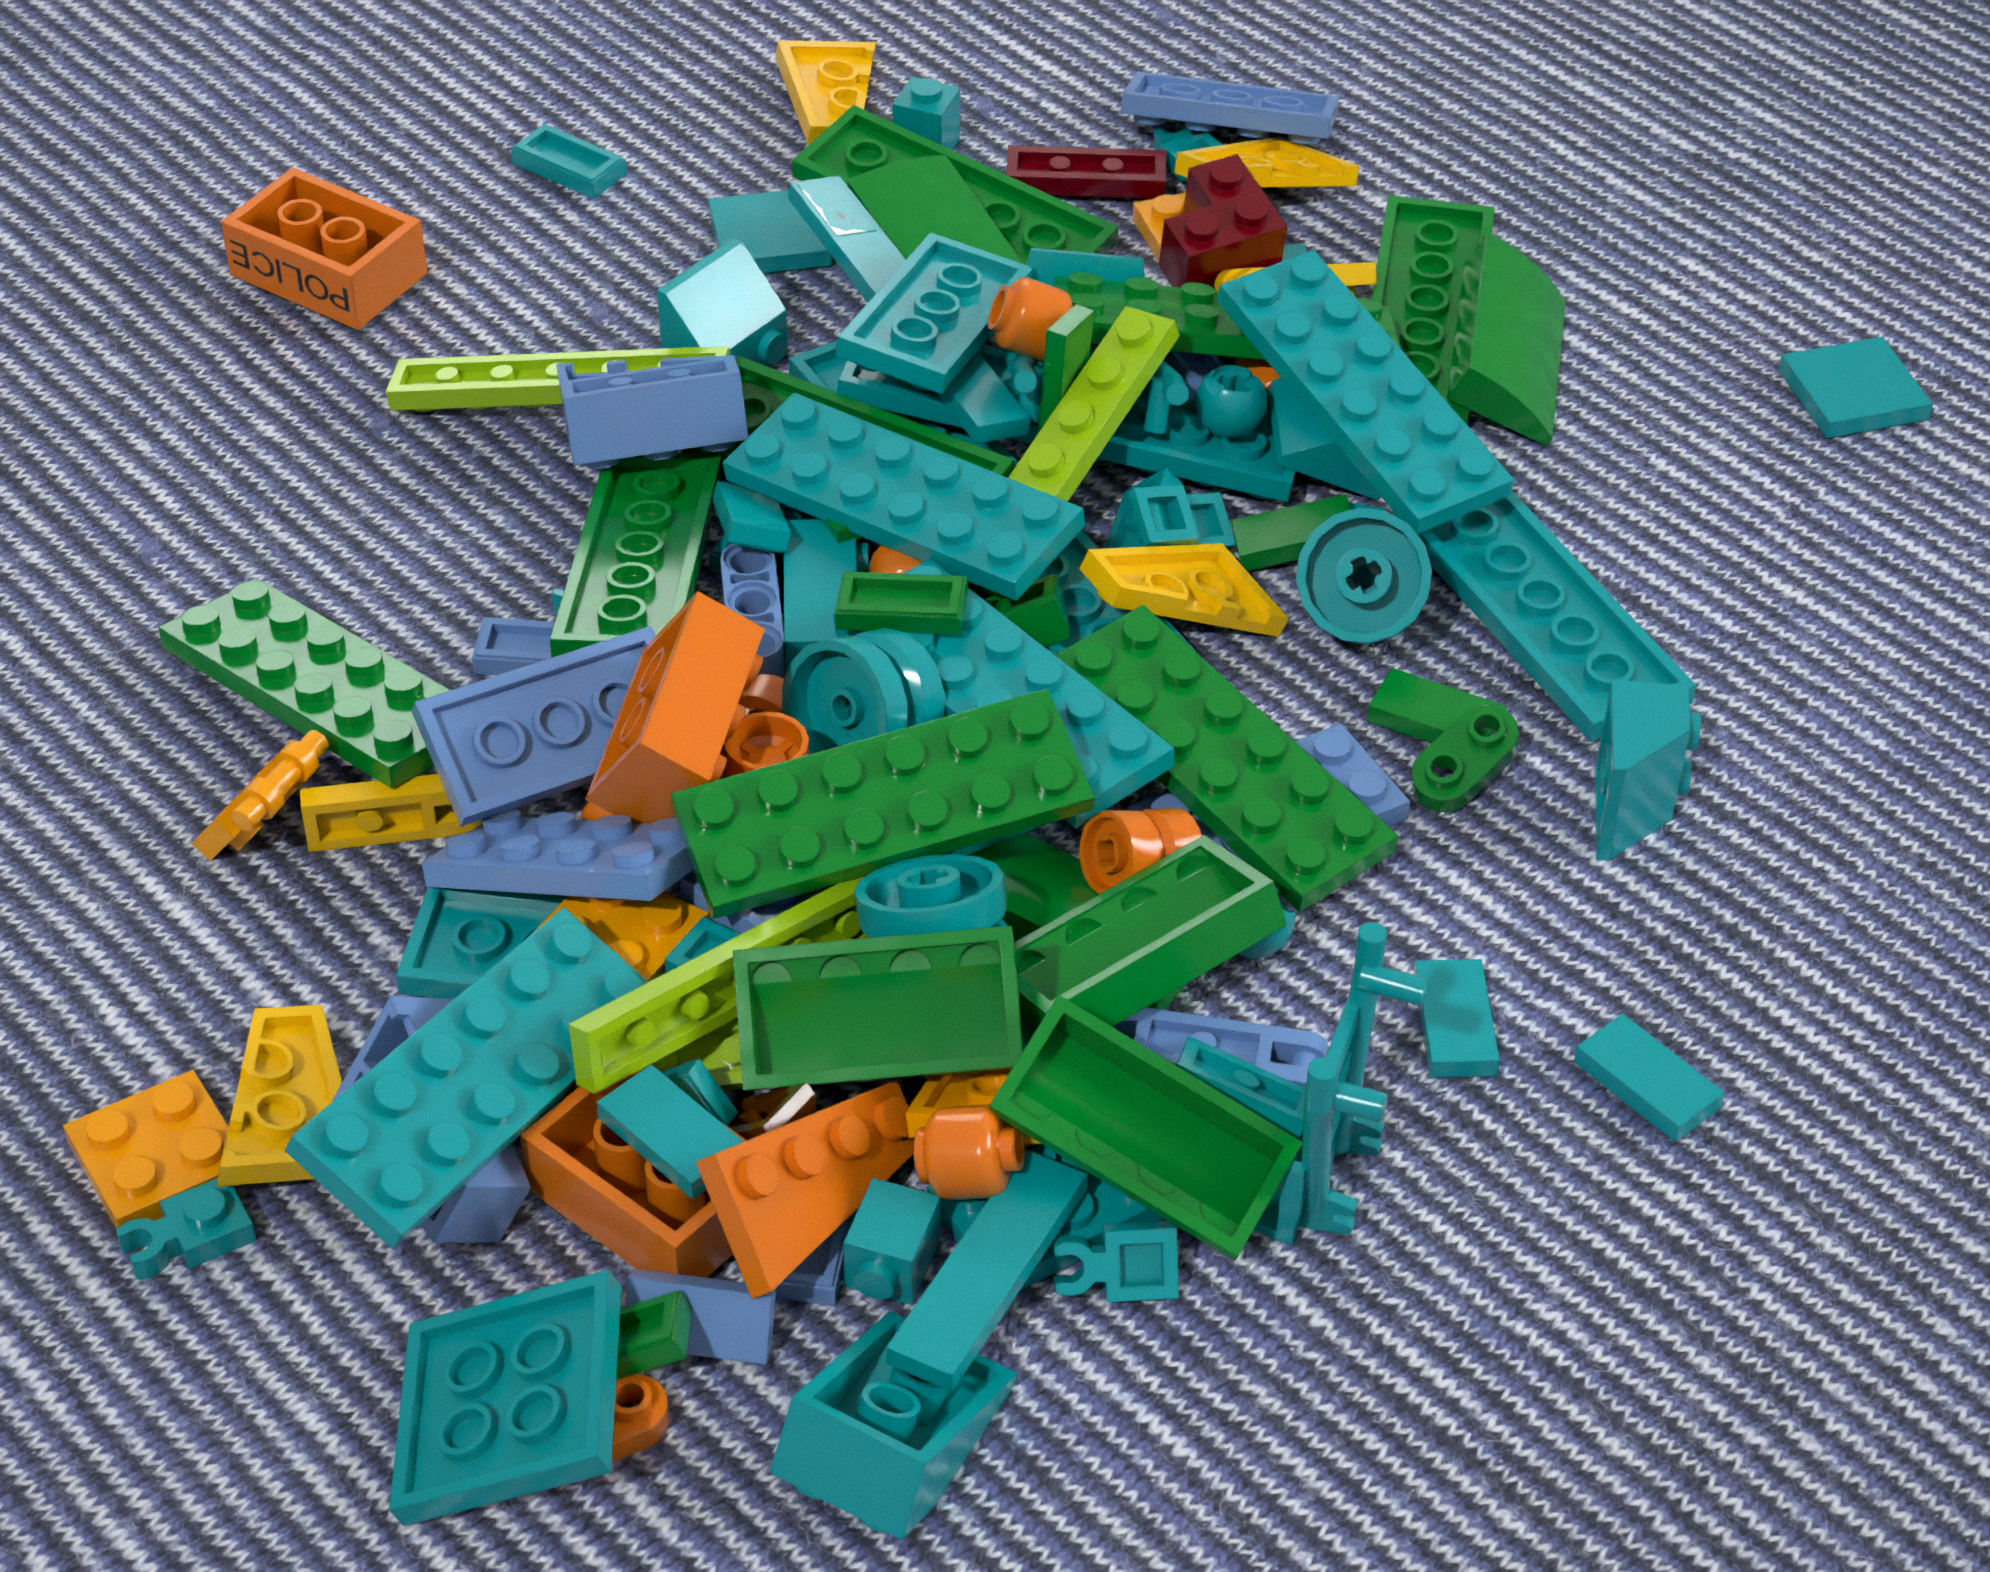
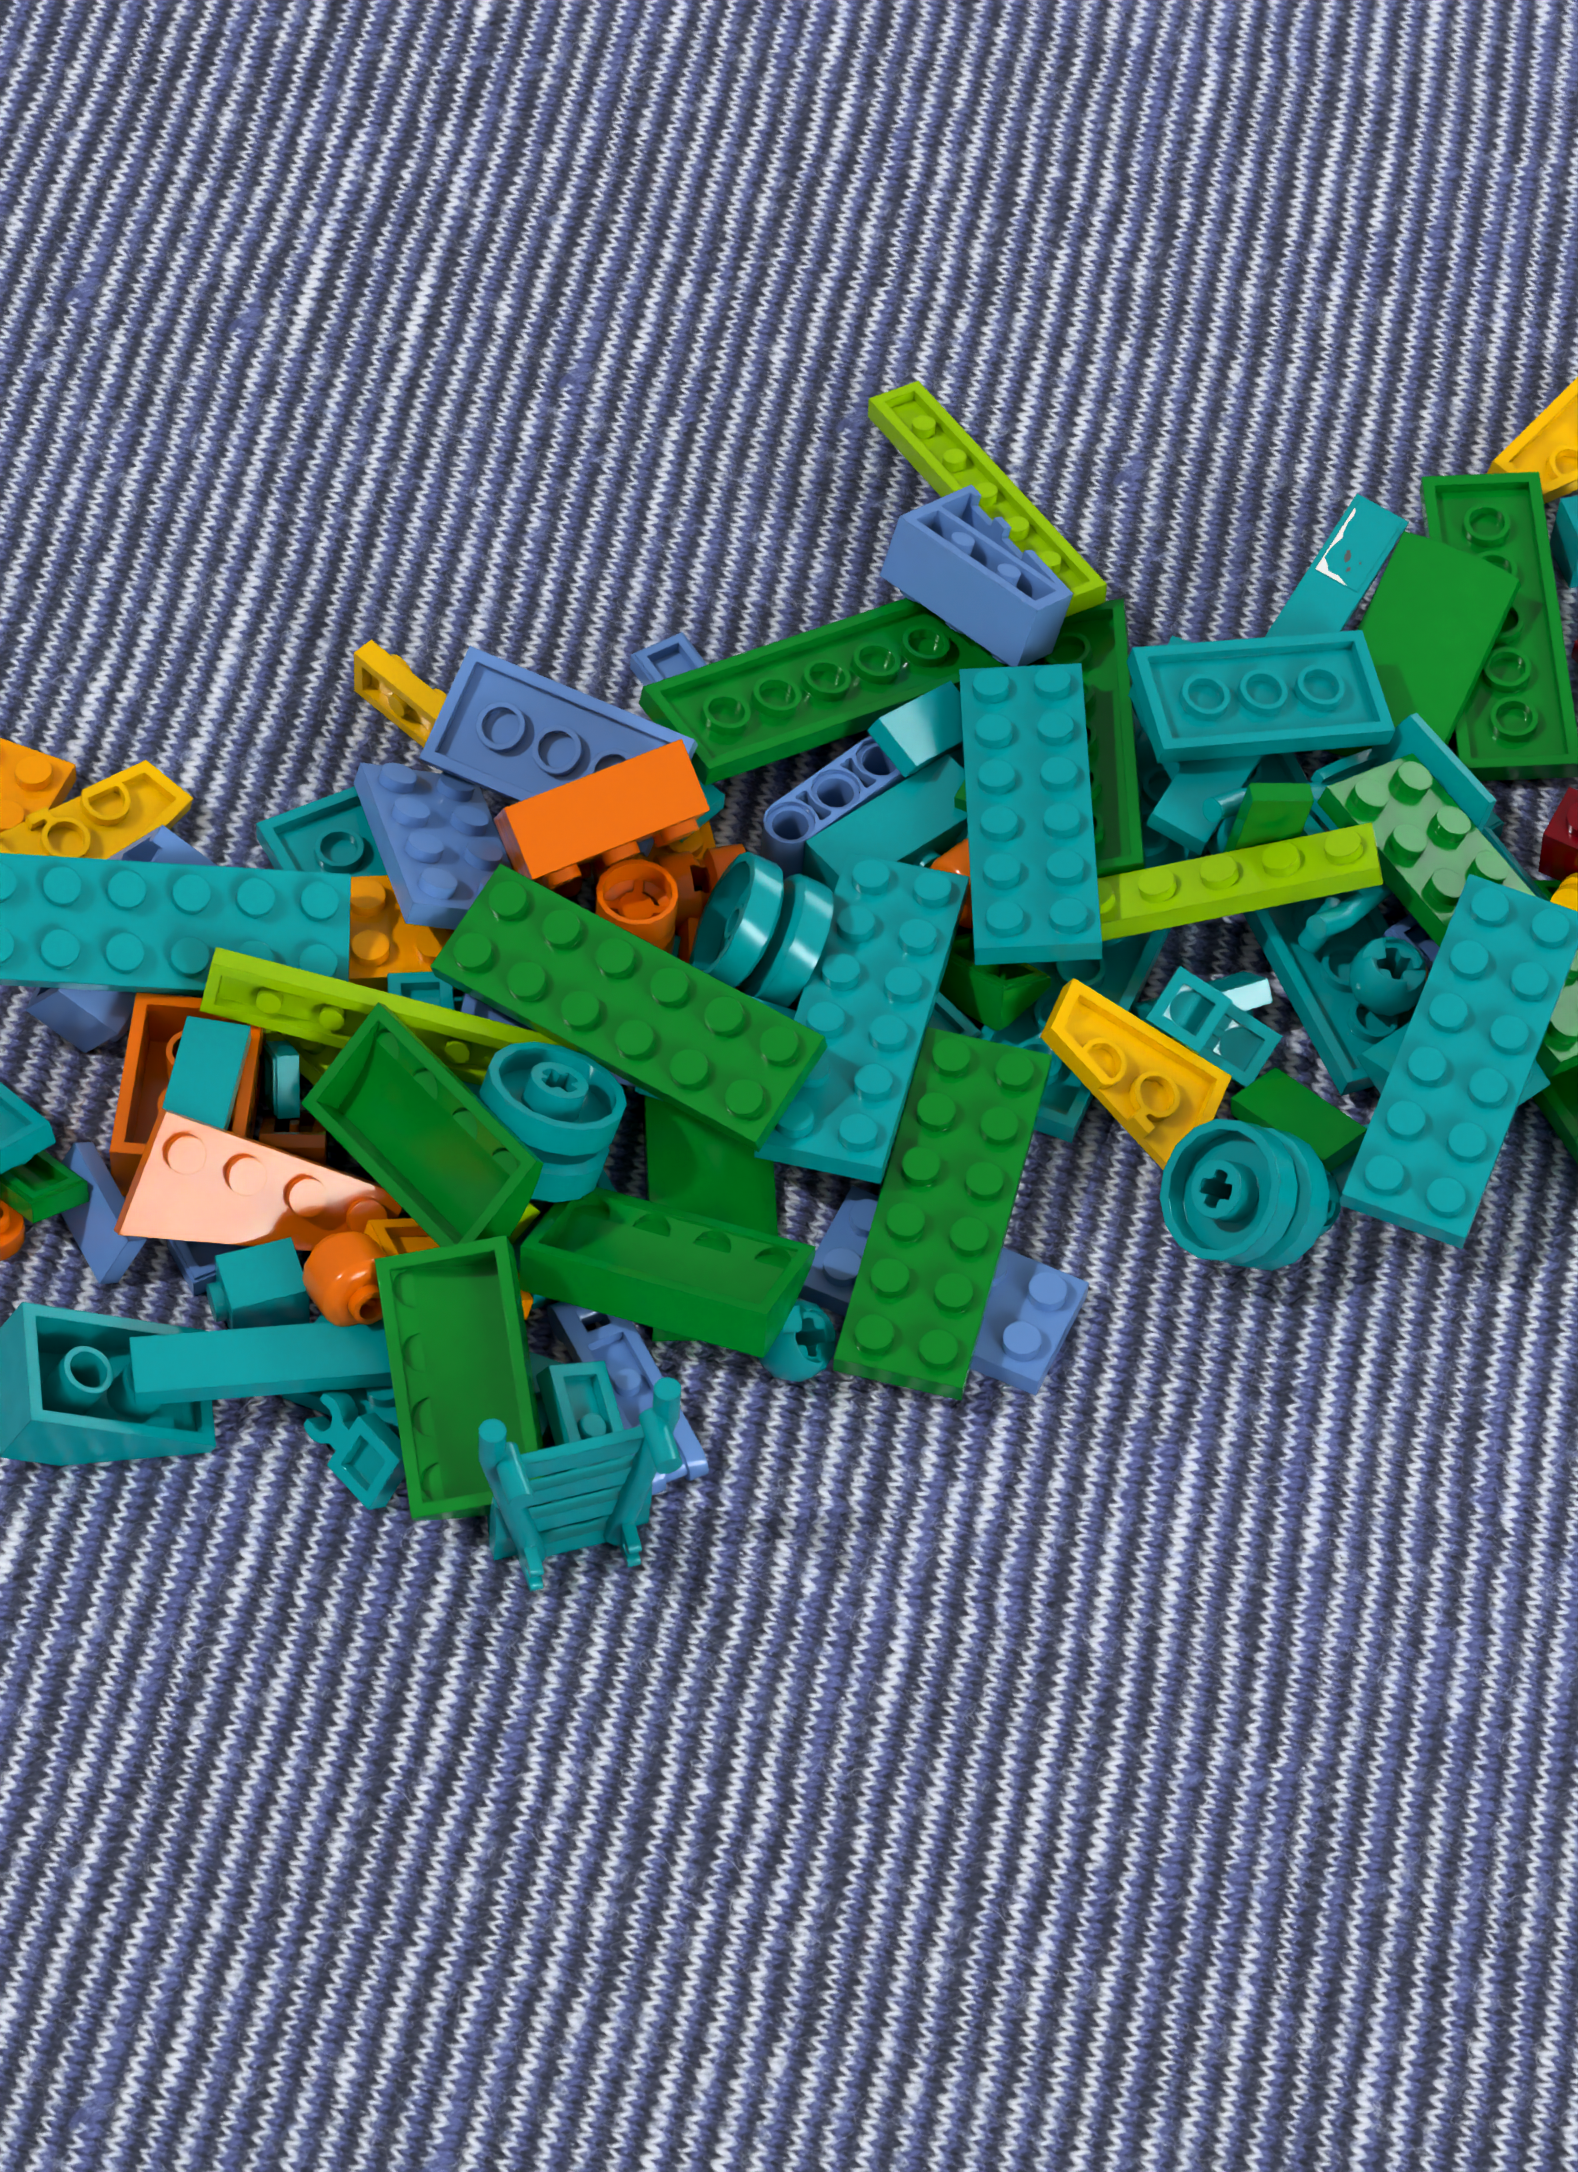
camera: 50 degrees right, 10 degrees up
plate [158,579,450,789] -> none
light orange plate [191,730,329,861] -> none
orange brick [221,167,428,330] -> none
teal tile [511,124,627,199] -> none
slope [657,238,788,367] -> none
teal tile [708,190,831,274] -> none
green tile [834,572,968,635] -> none
orange head [988,277,1073,362] -> none
orange wheel [1079,808,1202,894] -> none
green tile [1367,668,1507,743] -> none
teal plate [1393,490,1697,742] -> none
green plate [1412,705,1519,813] -> none
teal tile [1413,959,1500,1078] -> none
teal tile [1574,1013,1725,1142] -> none
teal slope [1594,679,1701,861] -> none

